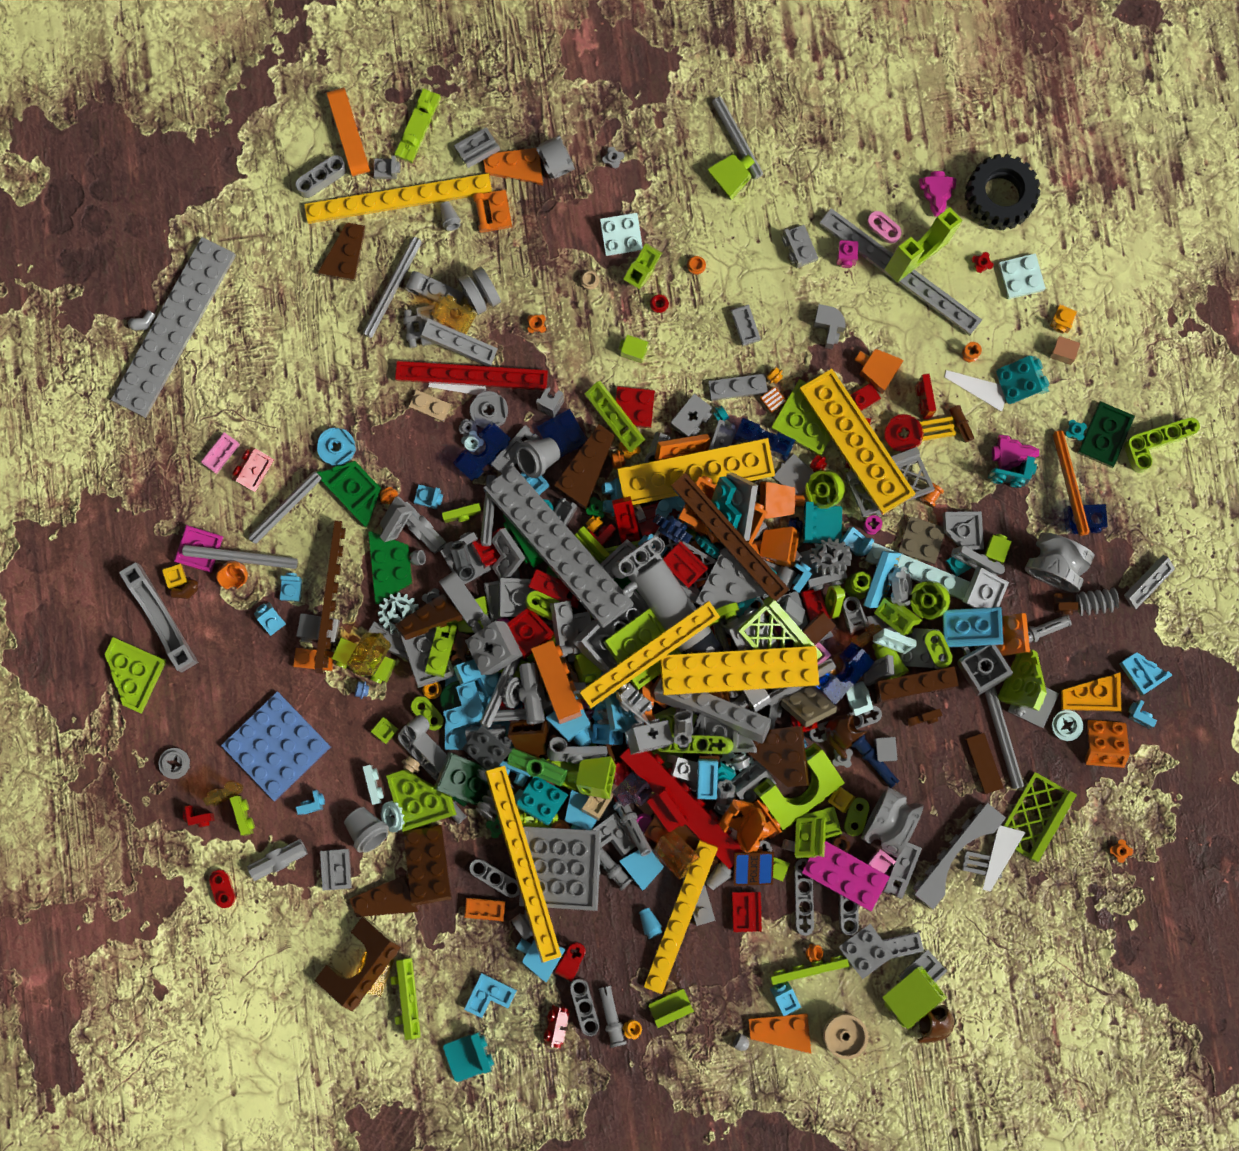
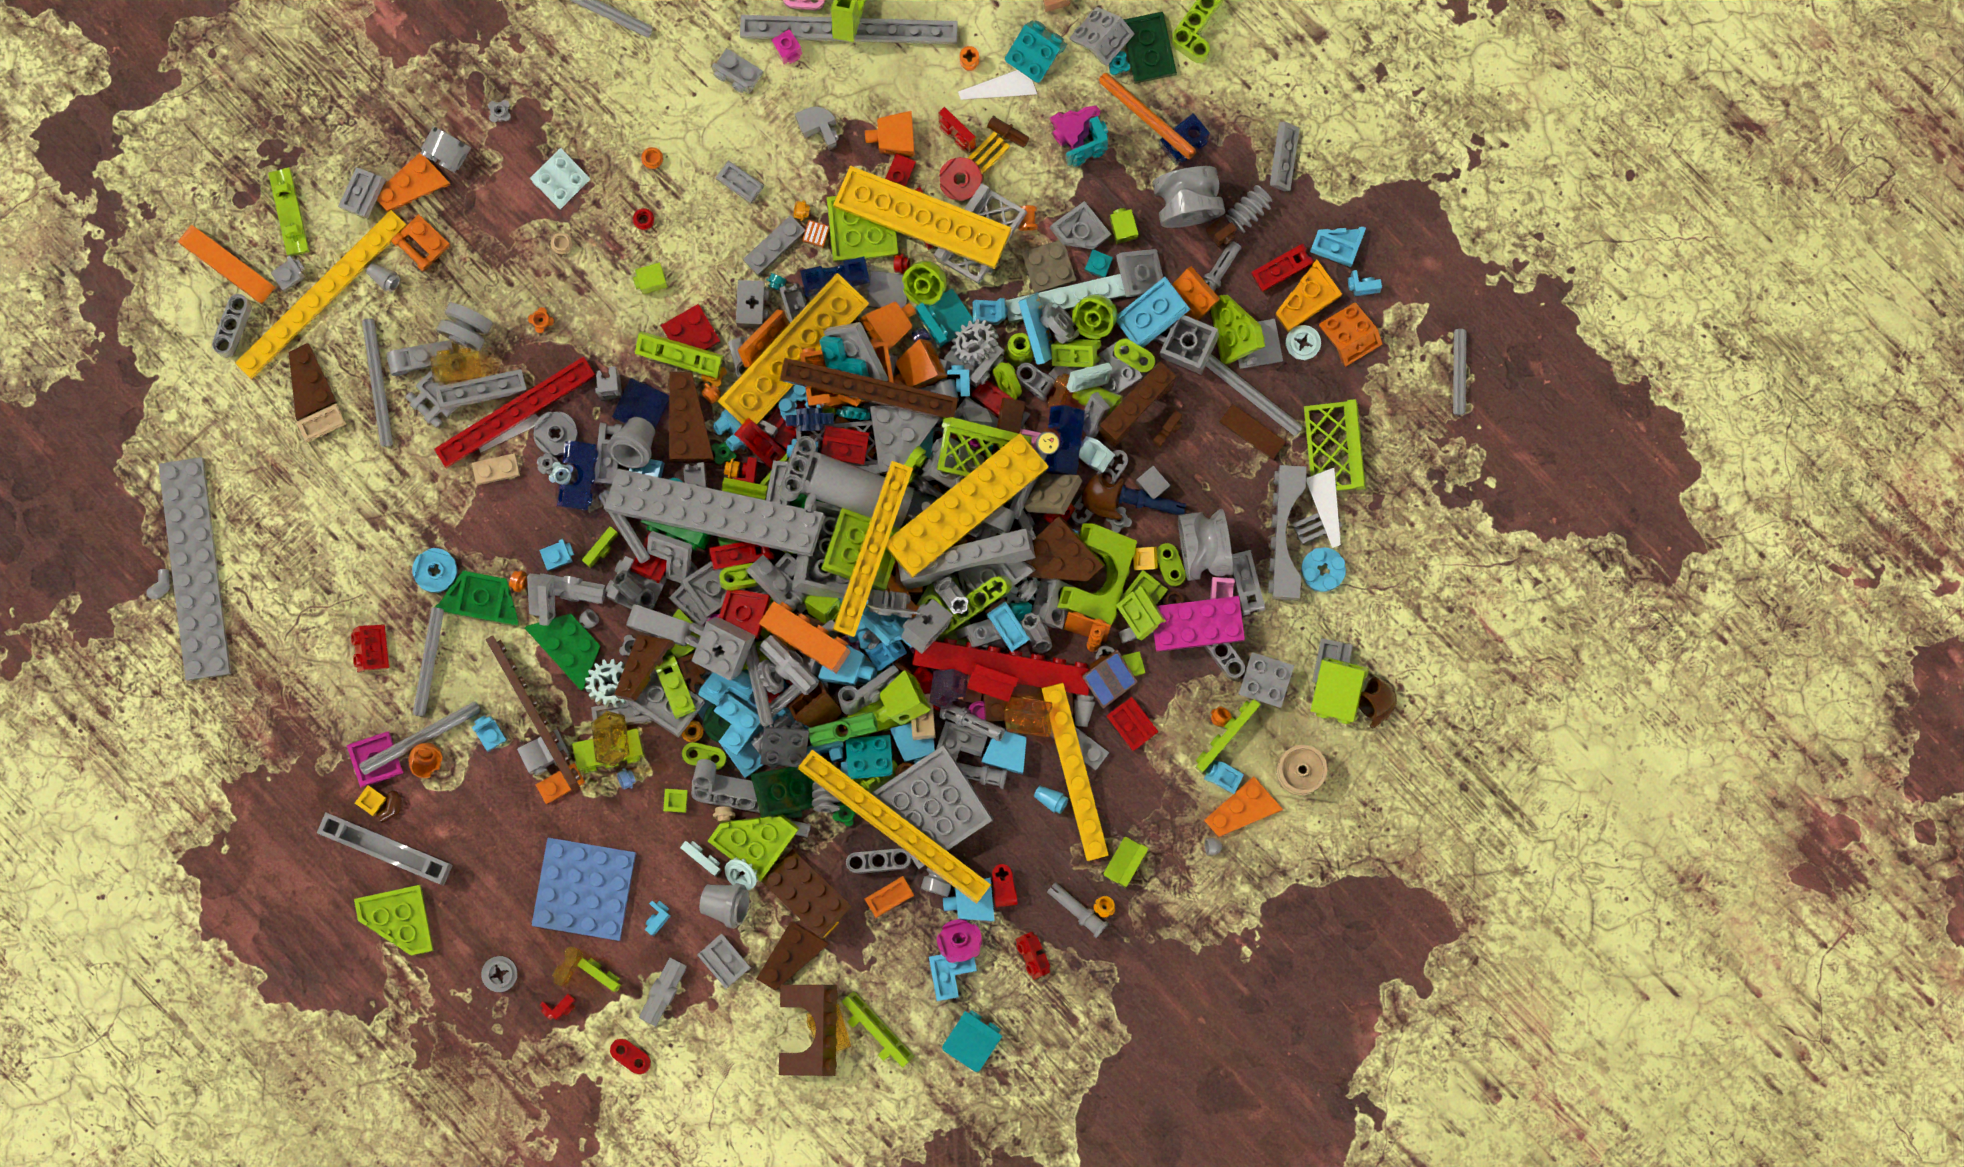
camera: 35 degrees left, 0 degrees up
bright pink plate [201,432,240,474] -> none
medium azure bracket [254,602,286,636] -> none
light grey beam [570,978,599,1036] -> none
lime brick [623,243,662,289] -> none
lime torso [708,154,755,200] -> none
orange piece [719,799,770,853] -> none
light grey beam [794,858,814,936] -> none
dark pink bush [863,515,882,535] -> none
light grey plate [883,932,924,959] -> none
light grey hinge [951,545,1005,576] -> none
orange plate [1109,839,1133,863] -> none
none -> tan plate [296,404,346,443]
none -> dark pink plate [937,919,982,963]
none -> light yellow tile [1036,432,1059,454]
none -> light grey bracket [1070,7,1134,66]
none -> red plate [1251,243,1314,292]
none -> medium azure plate [1301,547,1346,592]
none -> light grey axle [1453,329,1466,415]

